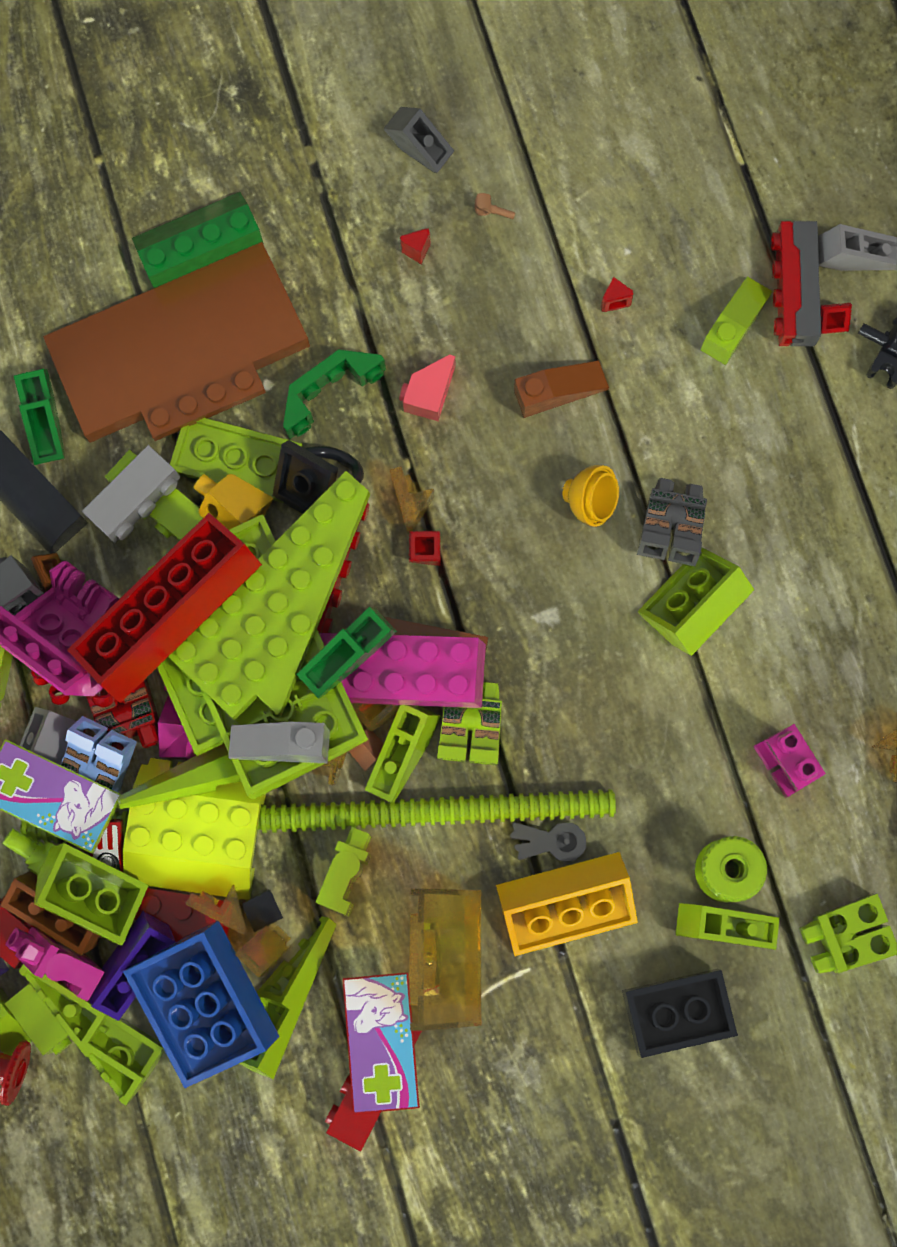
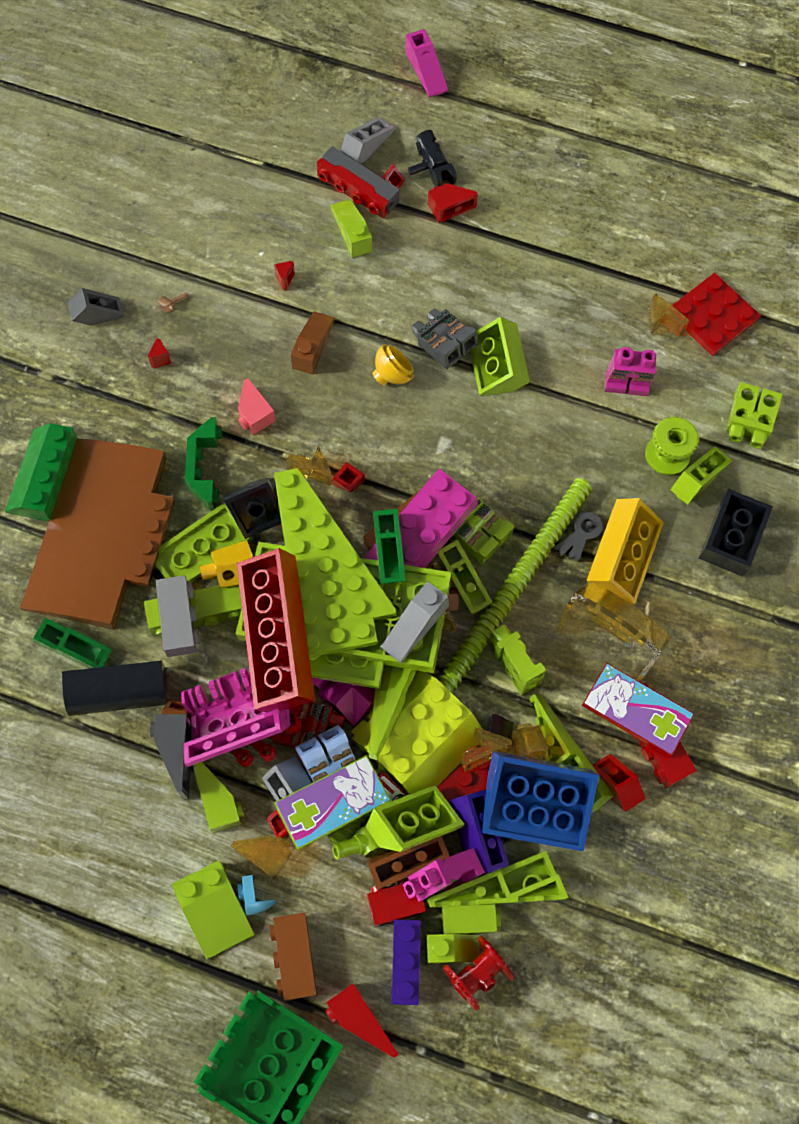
camera: 60 degrees left, 10 degrees down
none -> red slope [427,183,478,223]
none -> red slope [592,753,646,812]

